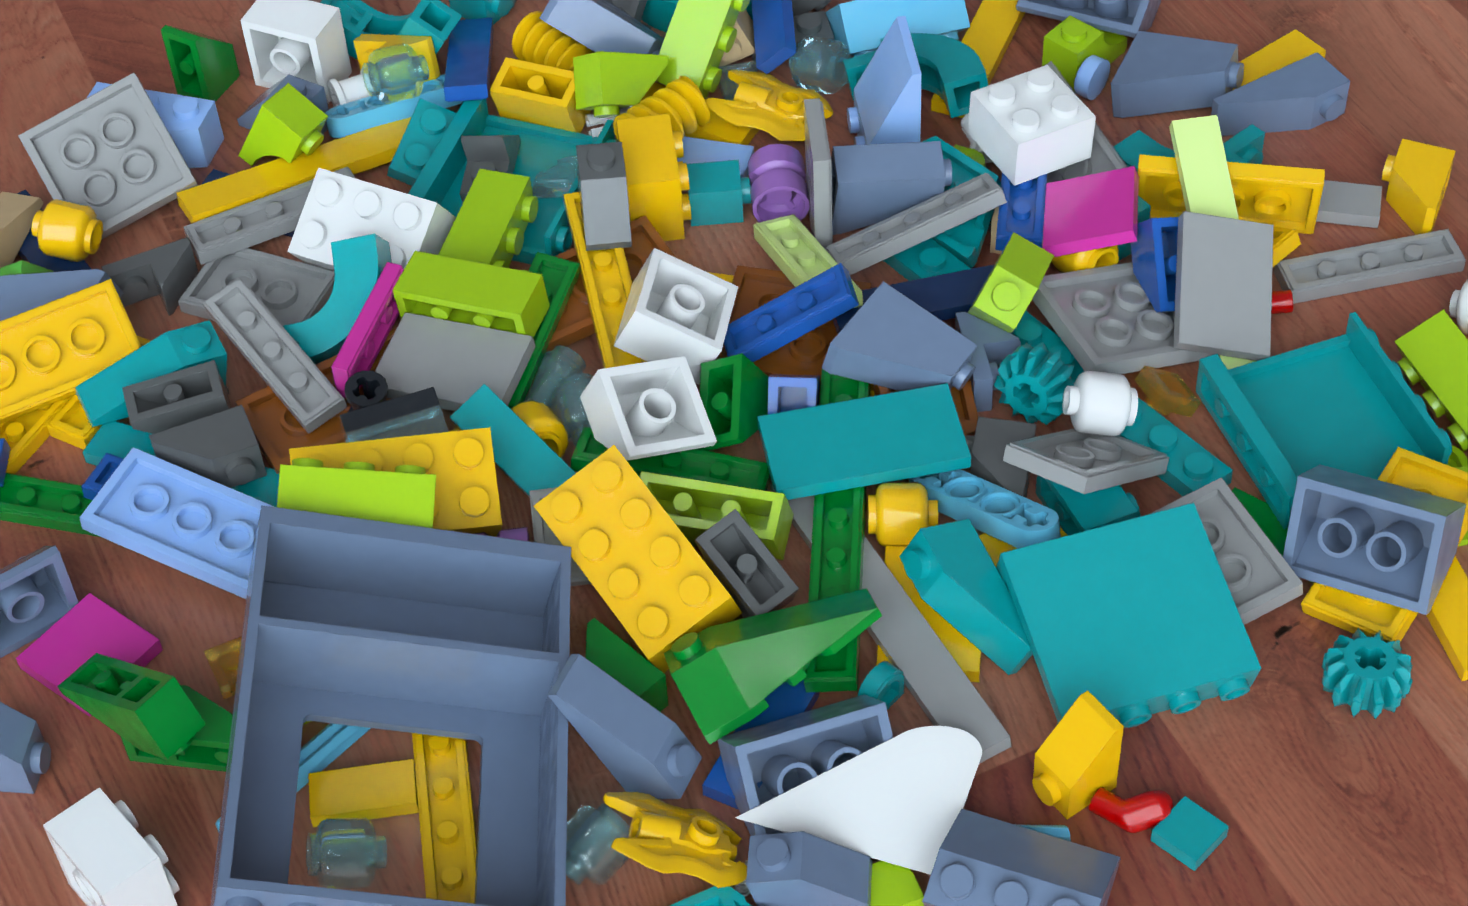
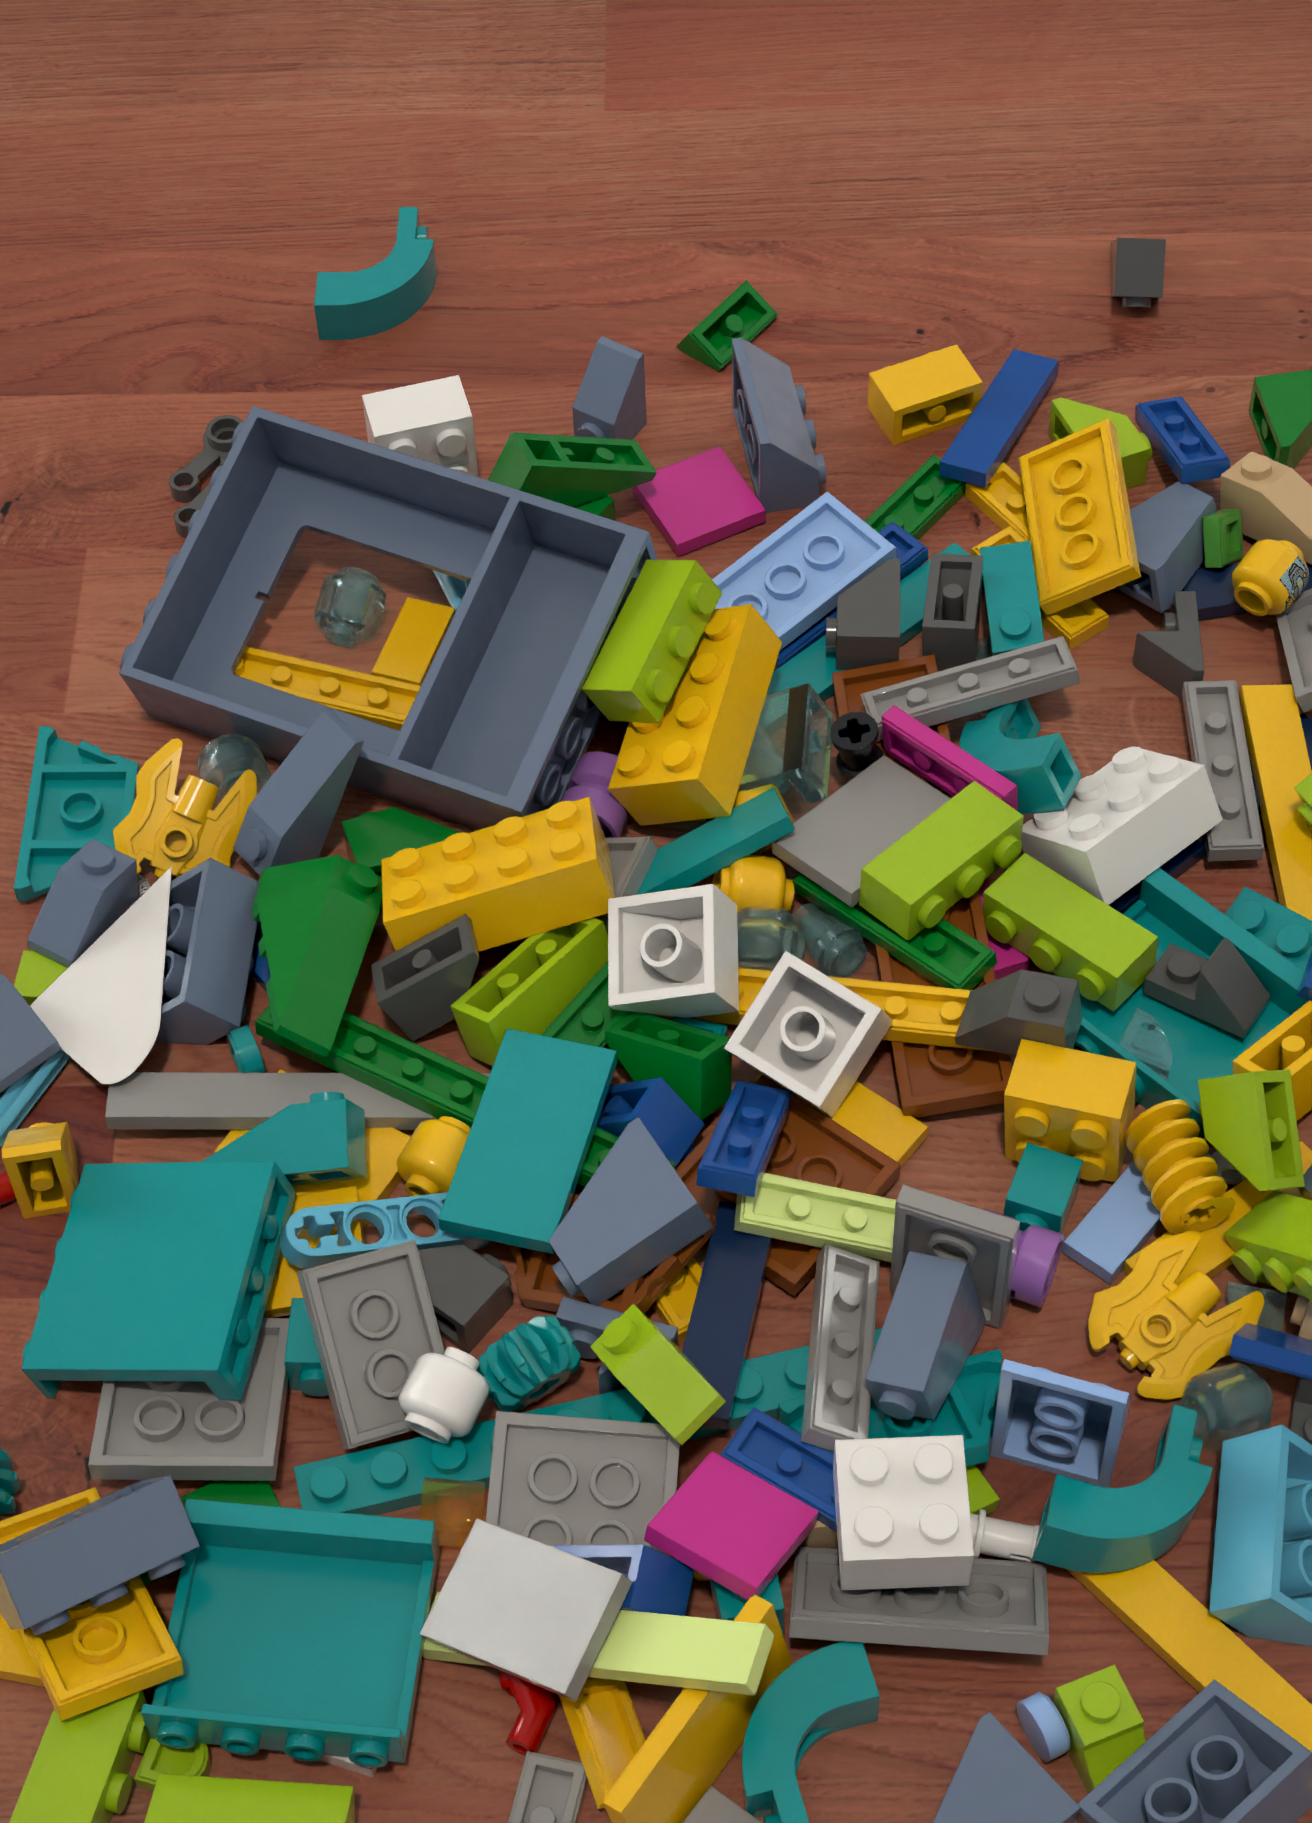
camera: 115 degrees right, 5 degrees up
light grey tile [178,248,335,326] -> none

